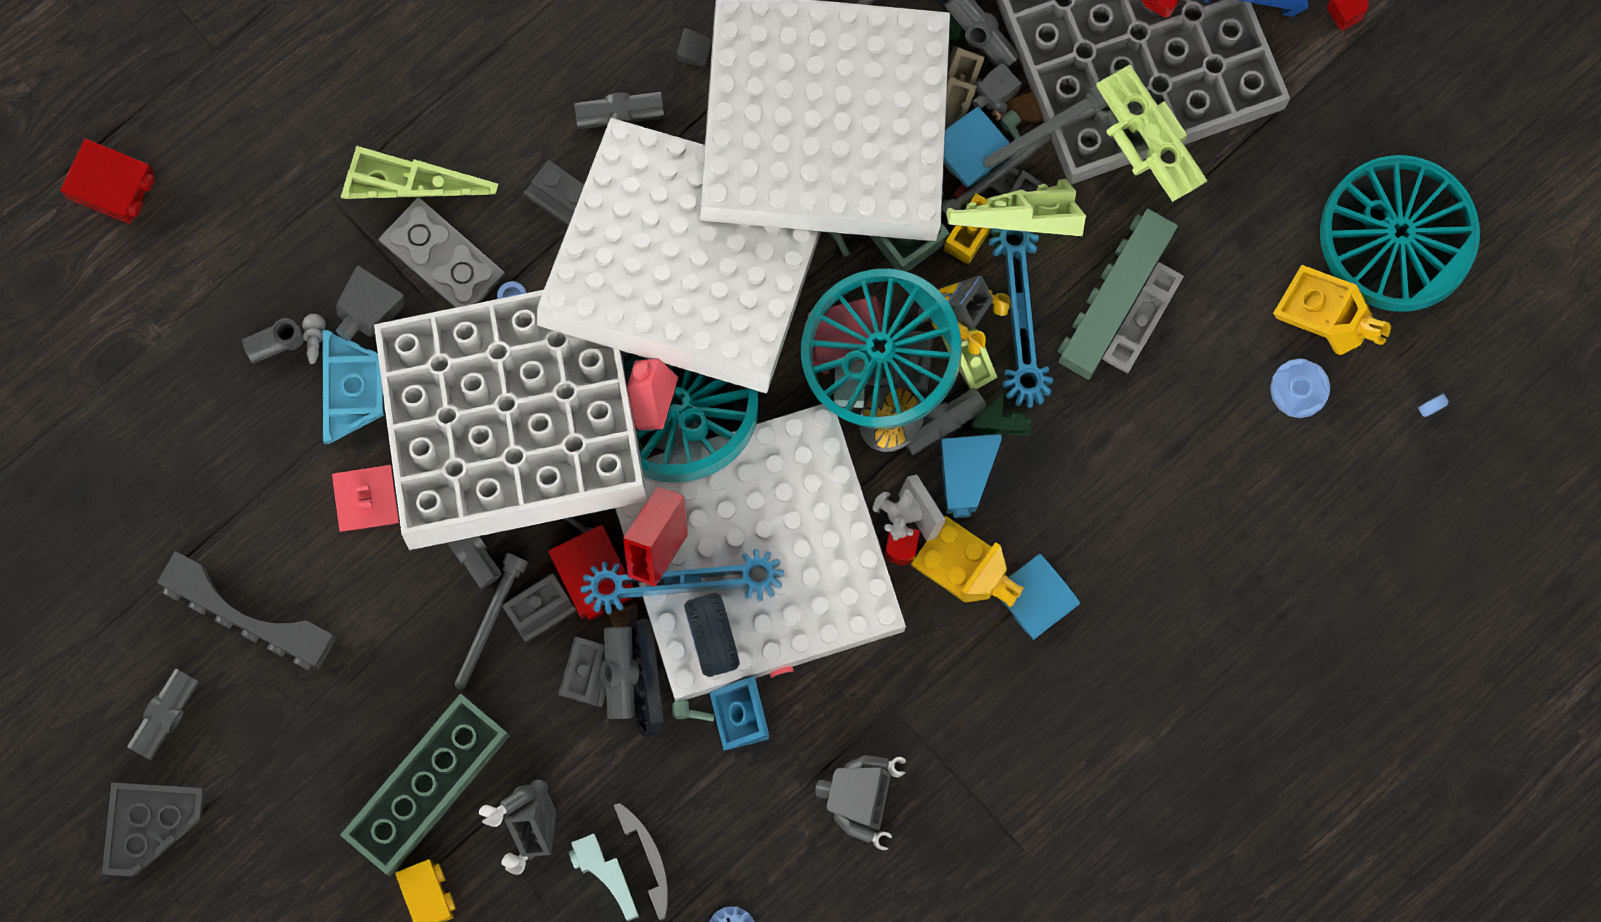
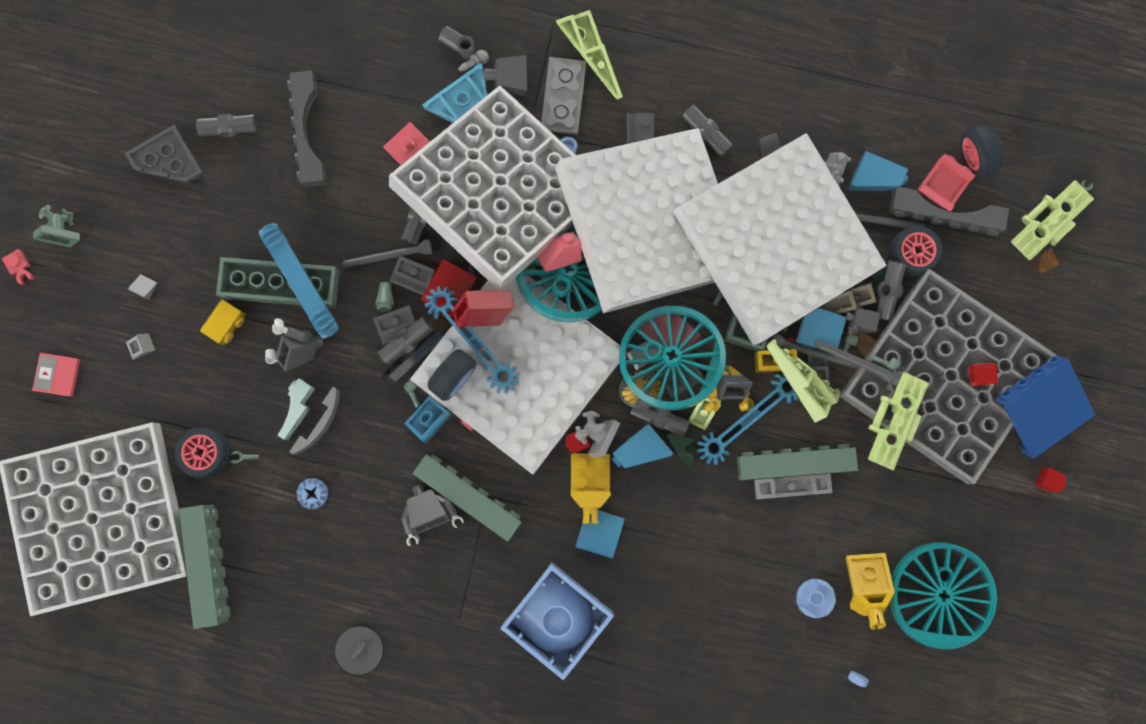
camera: 55 degrees right, 5 degrees up
none -> dark azure arm [259,223,338,339]
none -> sand green cone [375,282,394,312]
none -> sand green brick [412,454,522,541]
none -> light blue piece [500,562,614,680]
none -> sand green hand [872,355,901,372]

